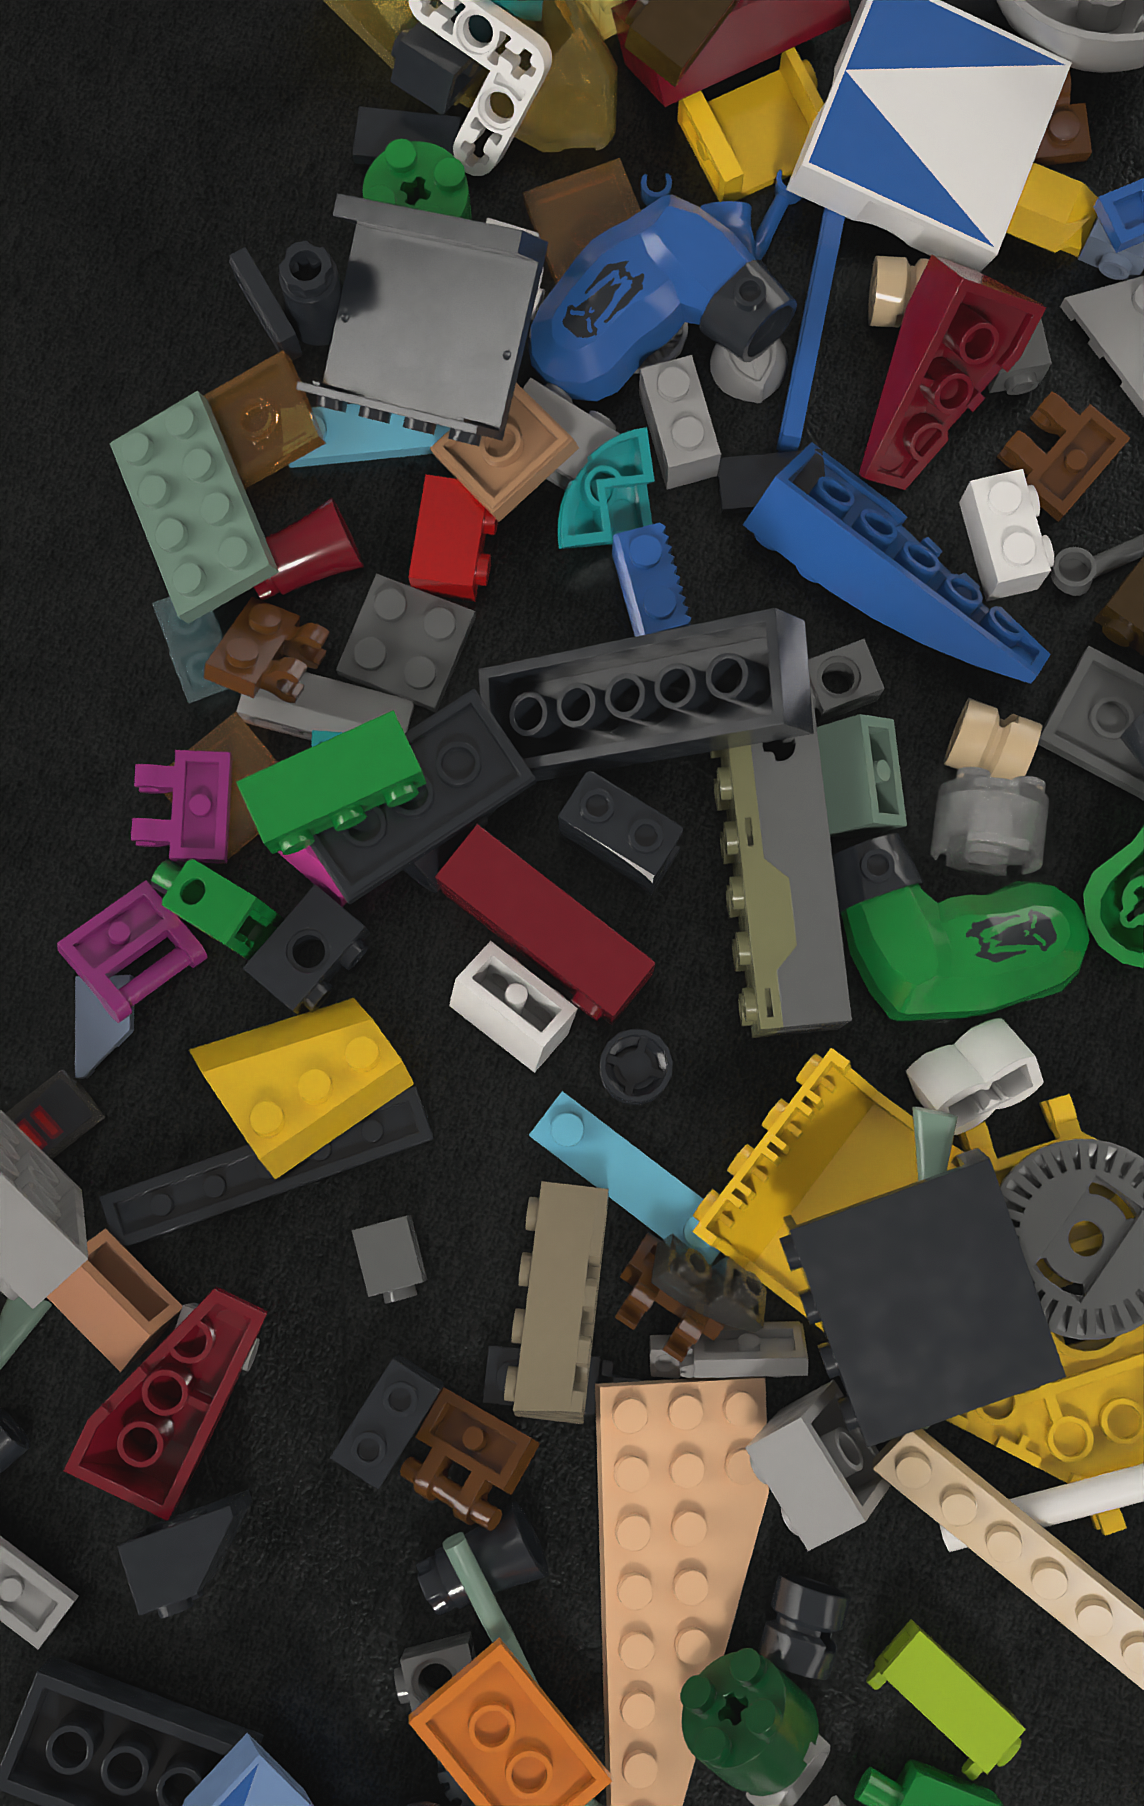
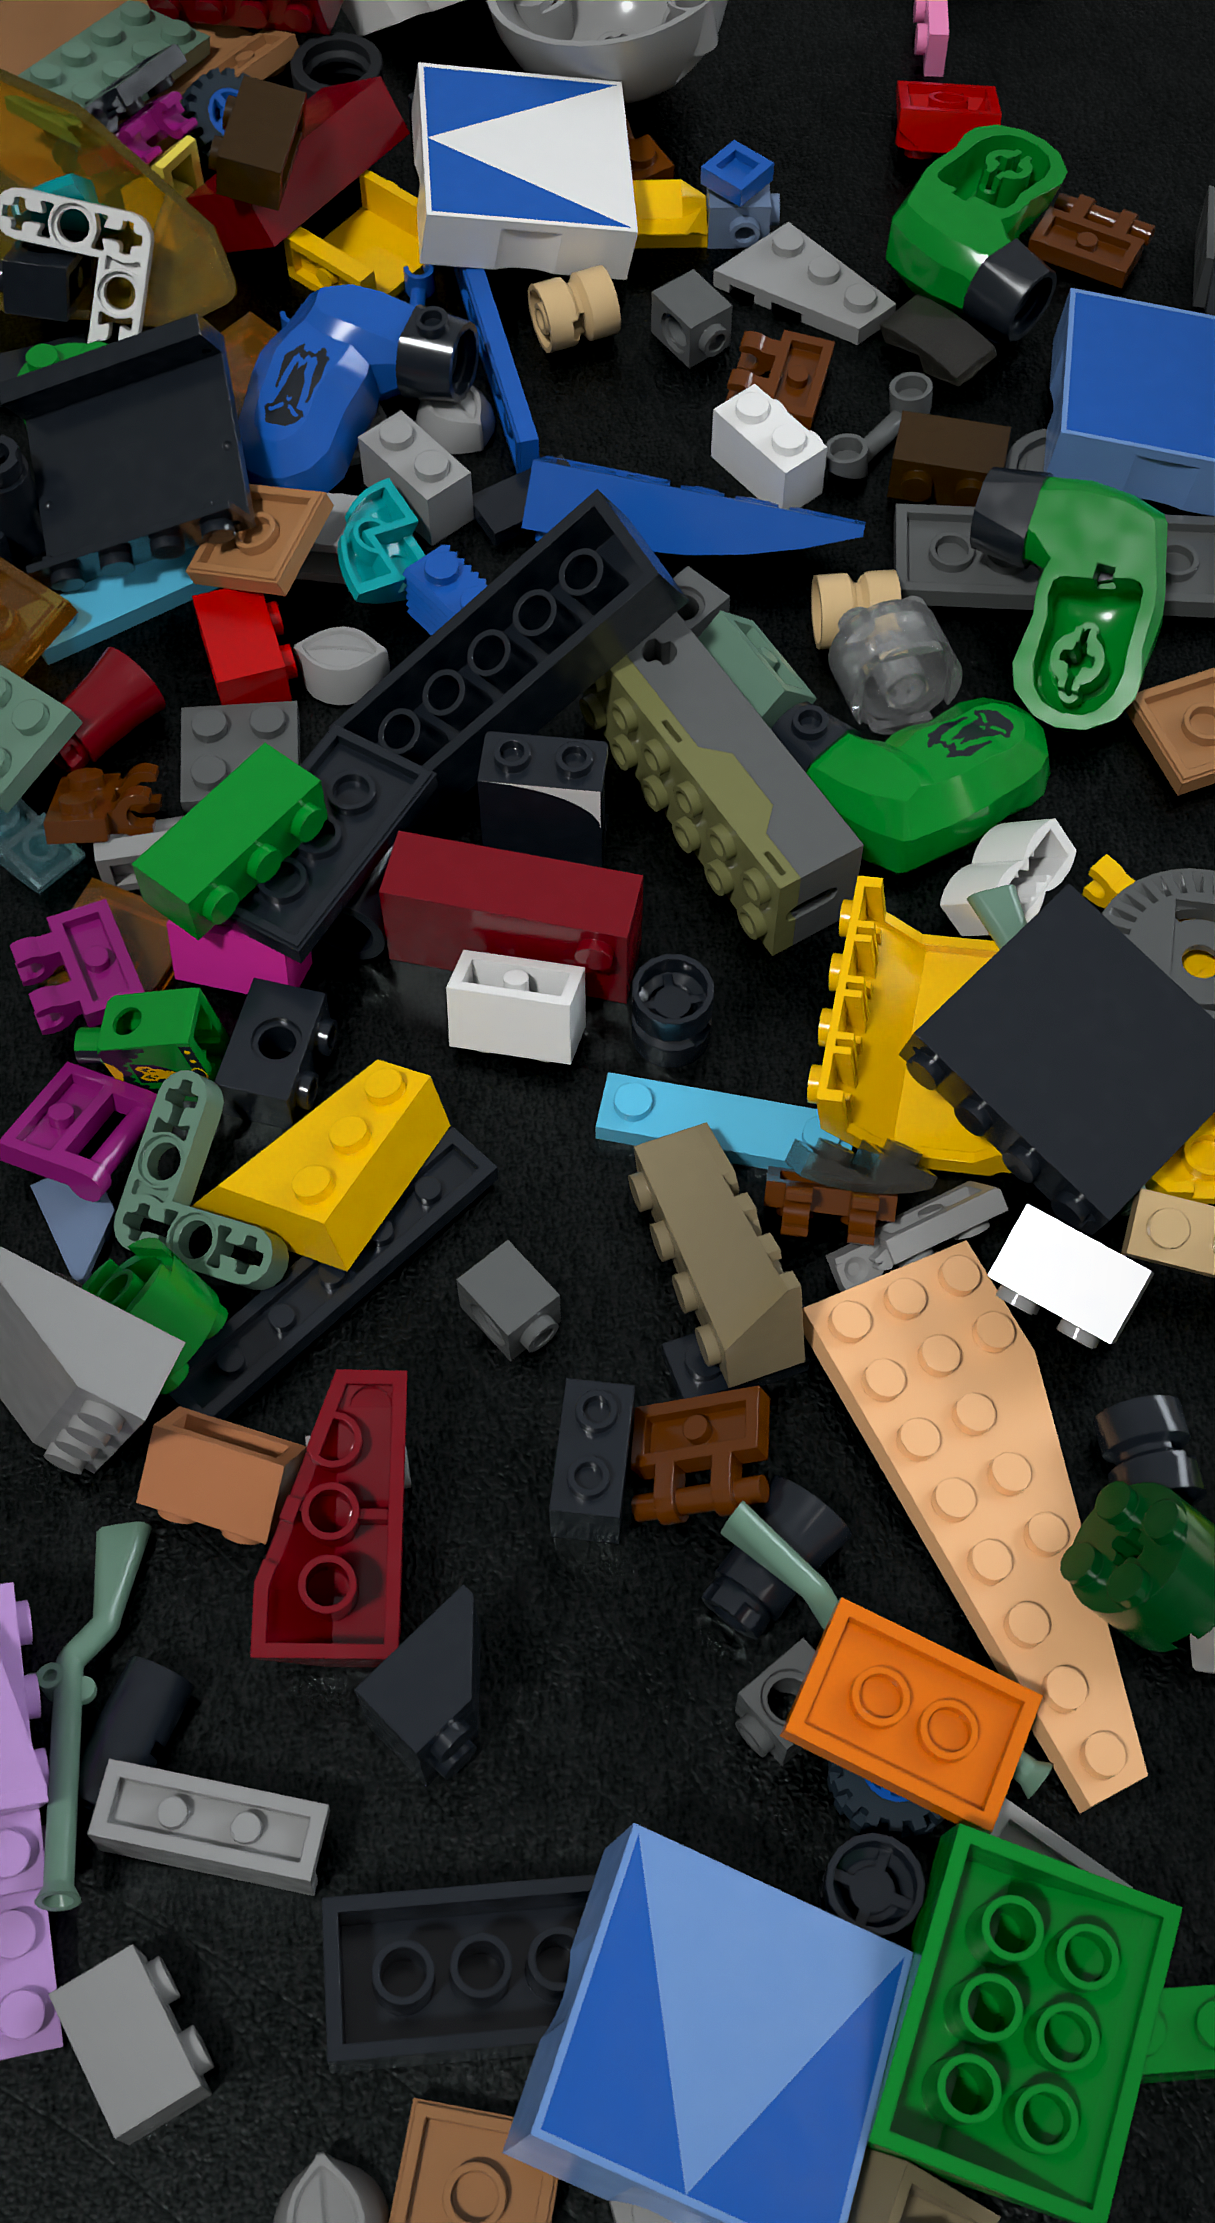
camera: 30 degrees left, 20 degrees down
dark red wedge [859,254,1046,490] -> none
none -> green brick [81,1238,228,1395]
none -> sand green beam [114,1070,289,1290]
none -> light grey hat [293,626,390,705]

